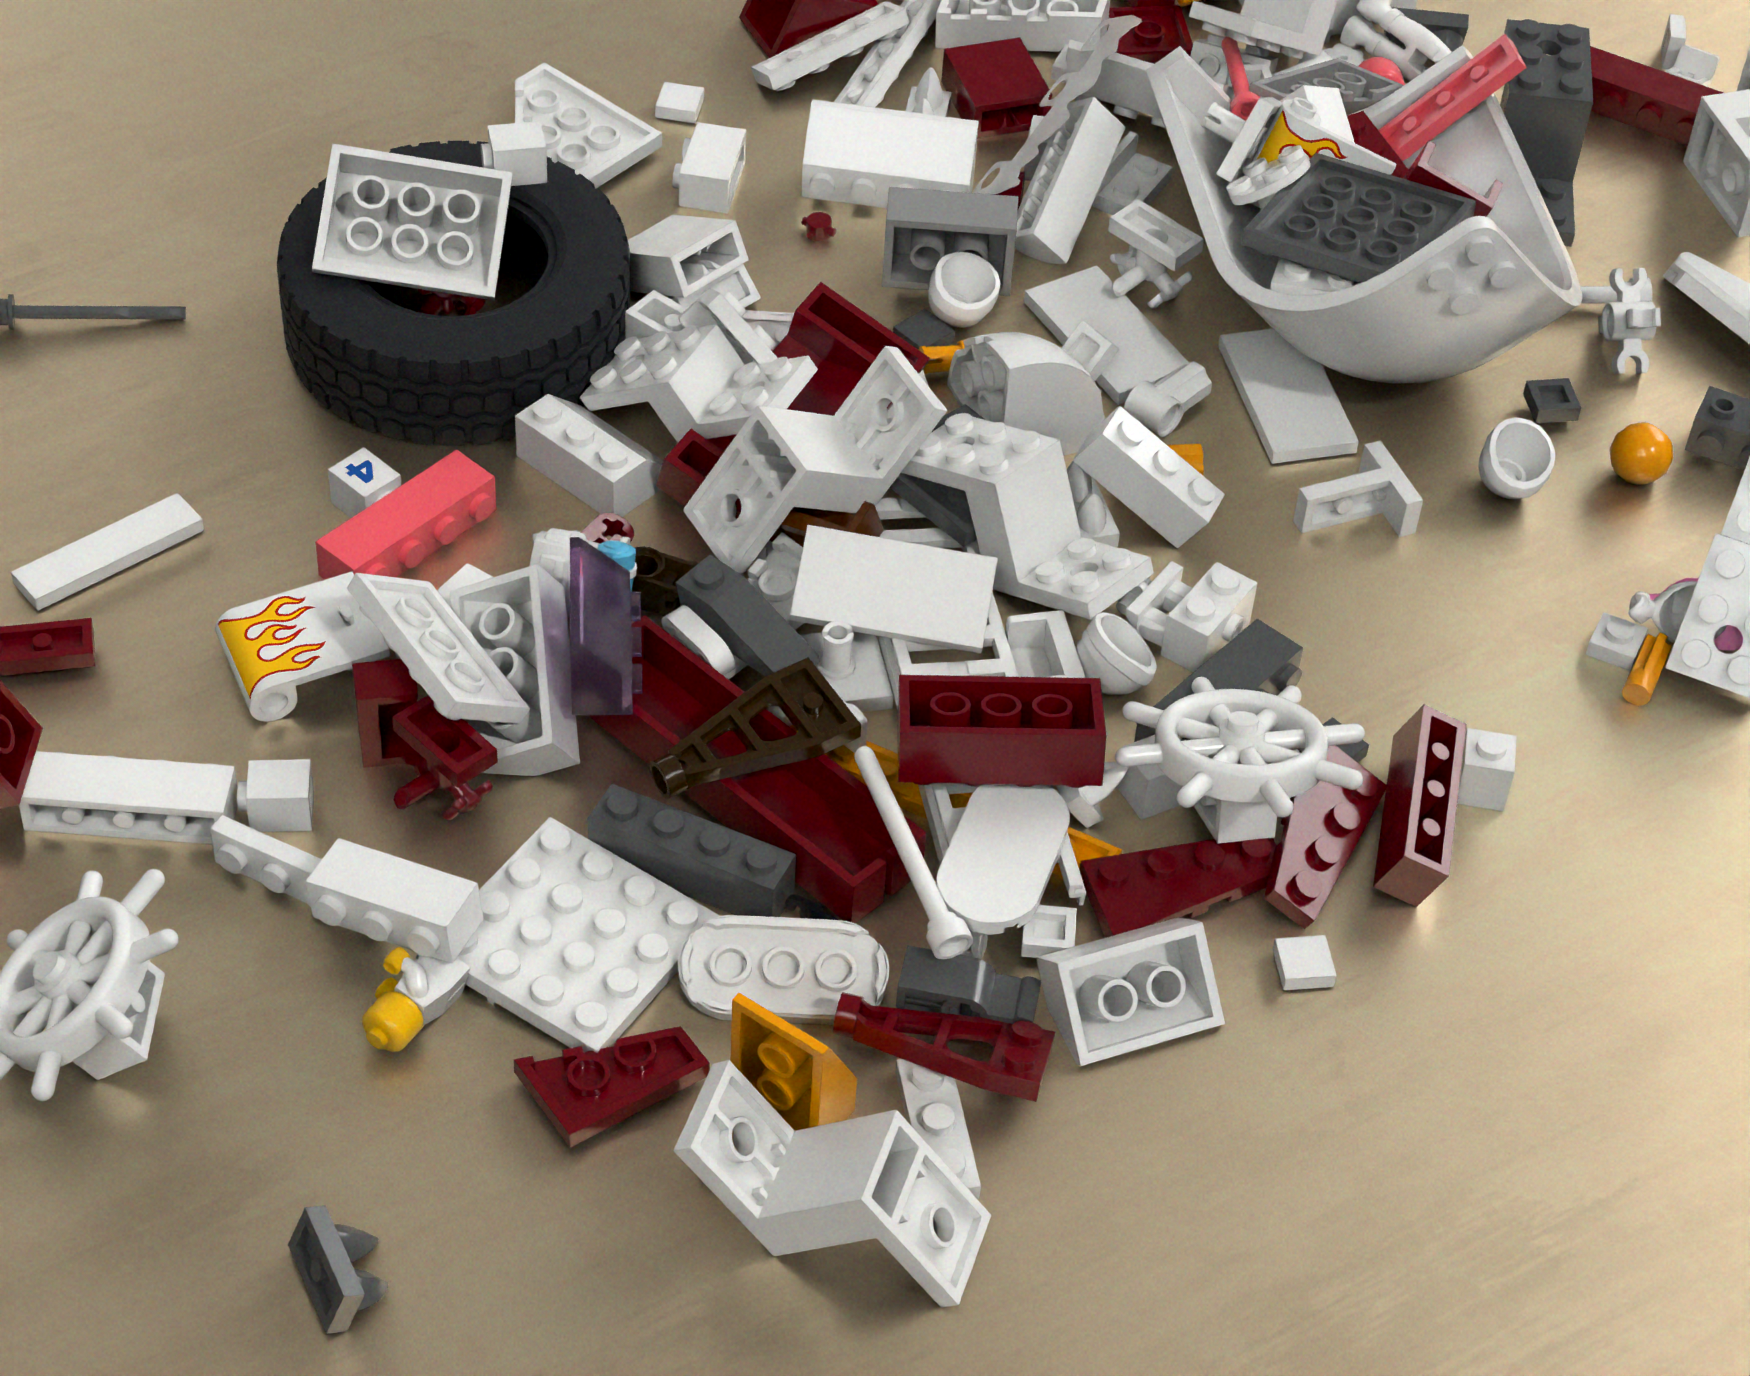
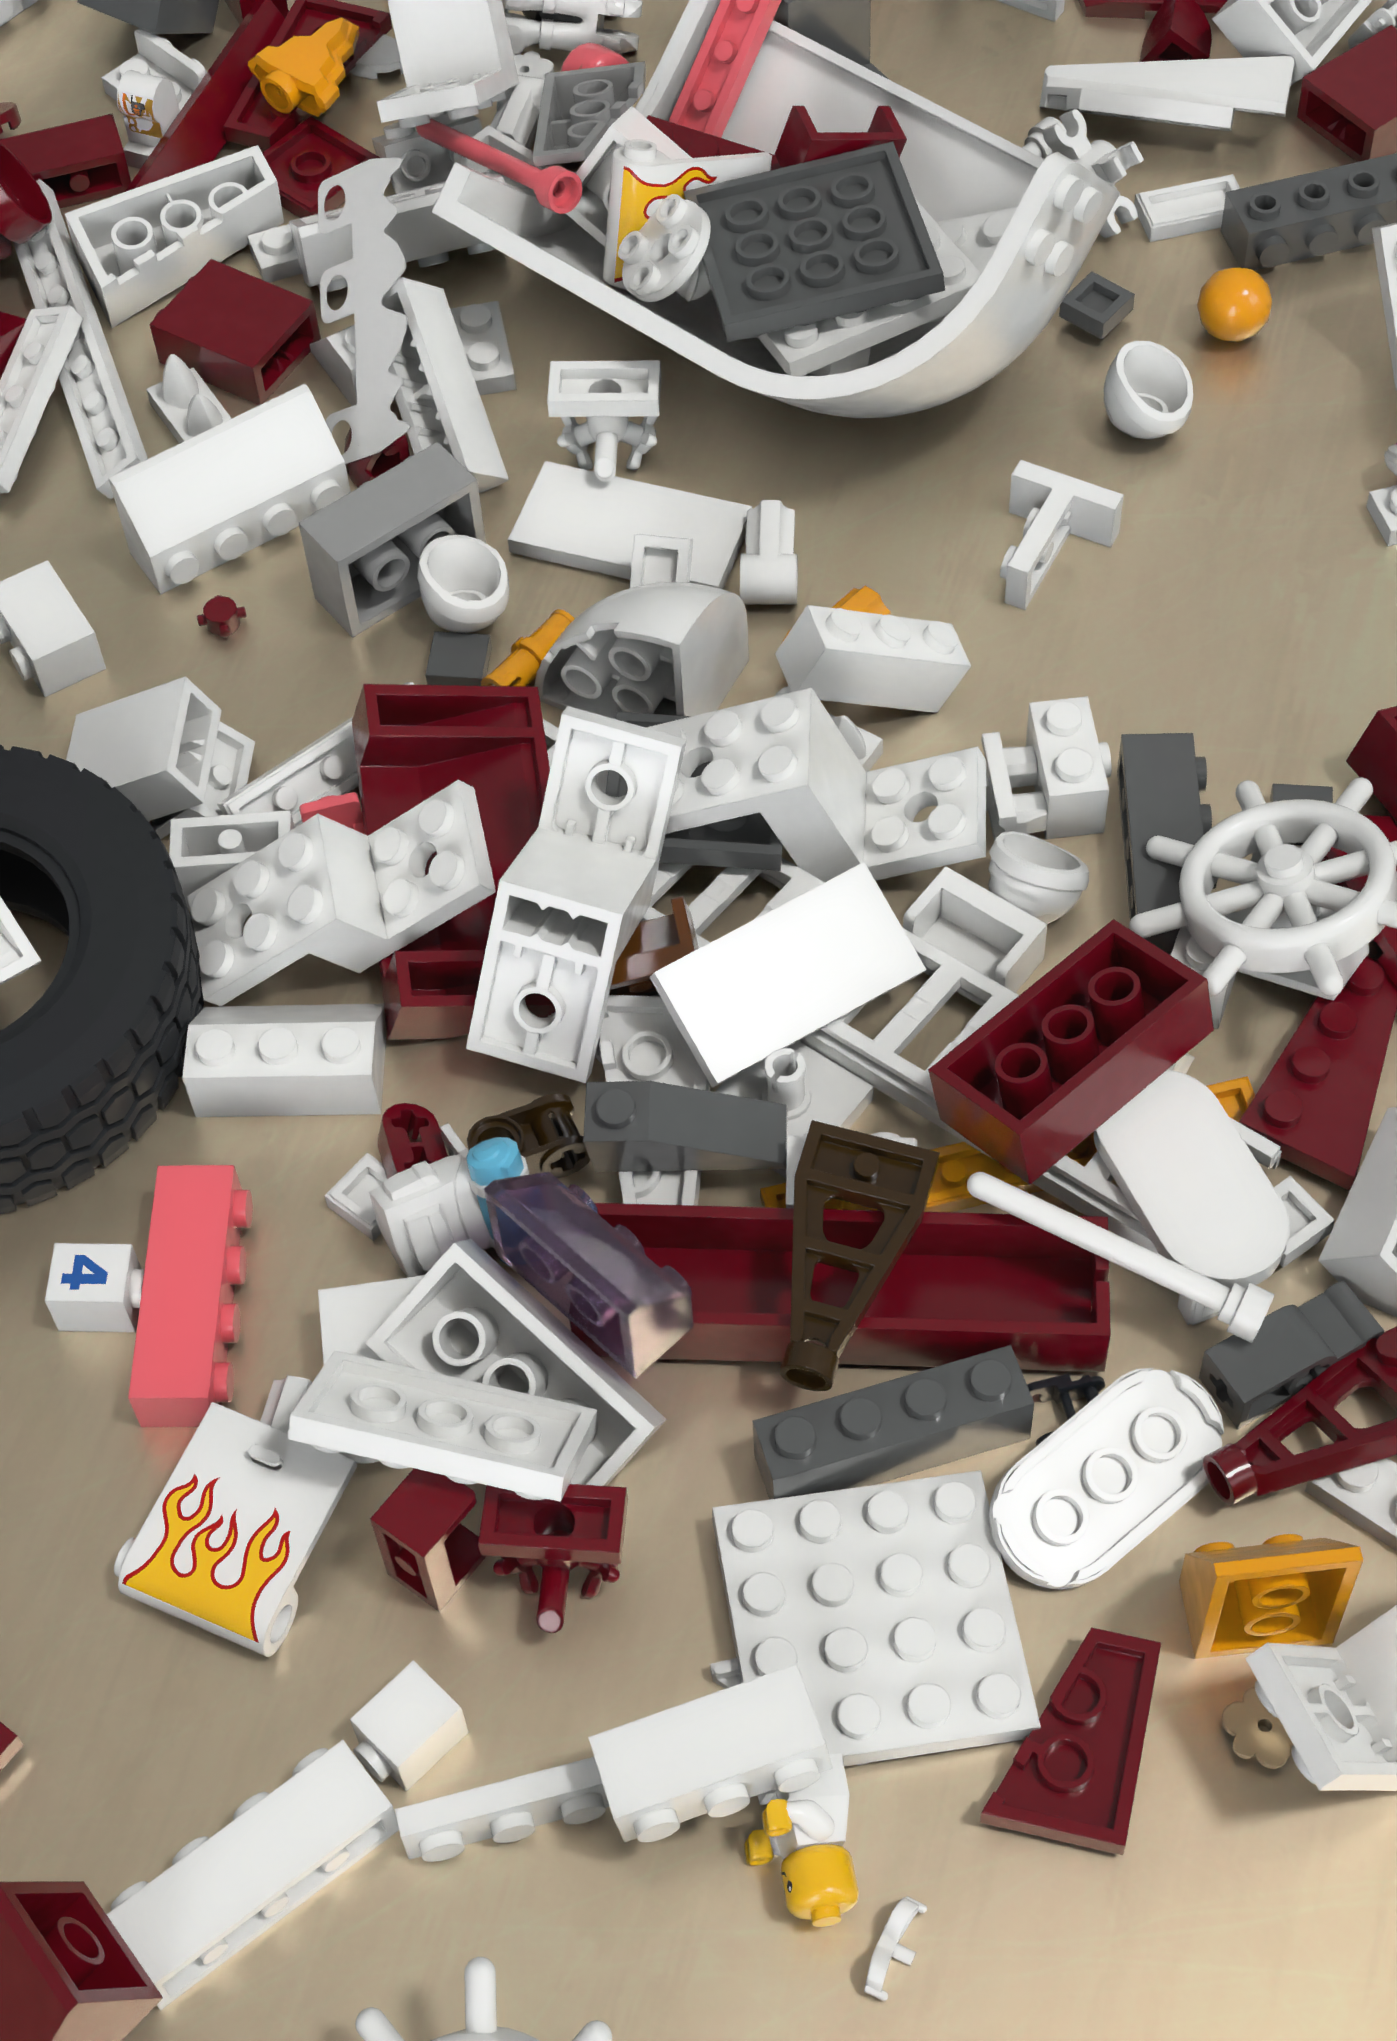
camera: 35 degrees left, 10 degrees up
white beam [662,605,735,676] -> none
white bracket [678,288,778,365] -> none
white tile [1201,97,1282,183] -> none
white tile [1218,329,1359,464] -> none
none -> white piece [864,1896,927,2001]
none -> white tile [1134,174,1240,242]

